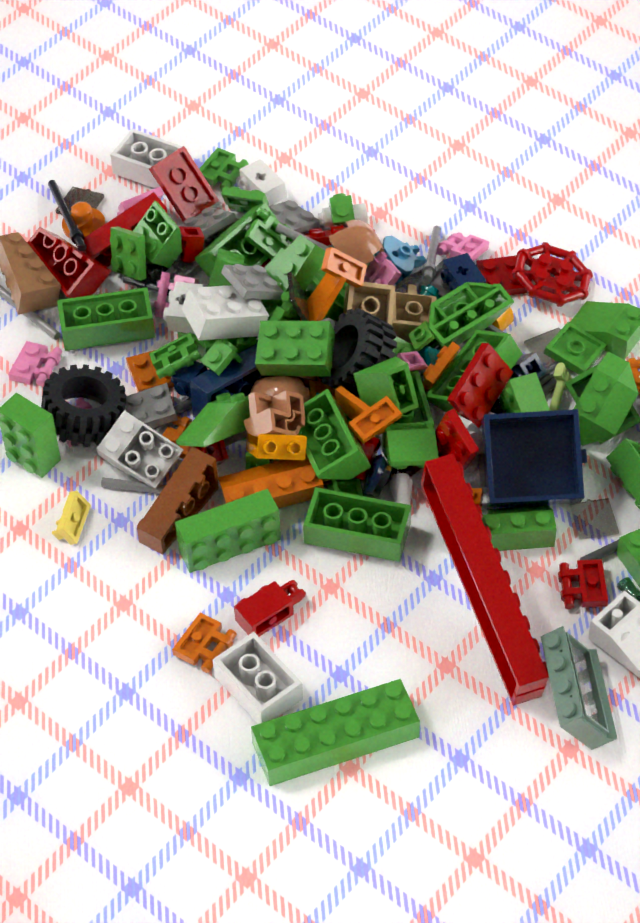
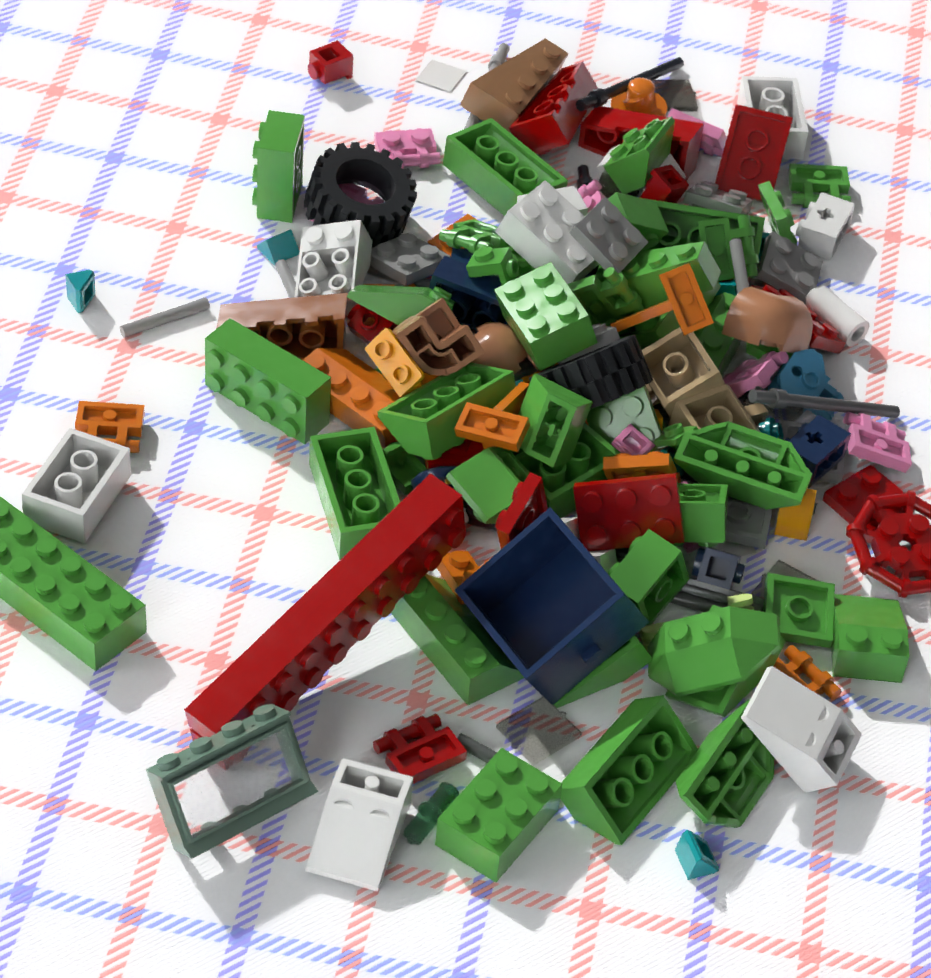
camera: 55 degrees right, 5 degrees down
light yellow plate [52,490,91,545] -> none
bright green plate [110,226,146,280] -> none
red brick [234,580,306,637] -> none
clear smoke piece [287,272,310,321] -> none
bright green bracket [328,193,355,225] -> none
none -> teal slope [65,270,95,313]
none -> light grey bar [119,297,210,338]
none -> teal slope [257,229,300,265]

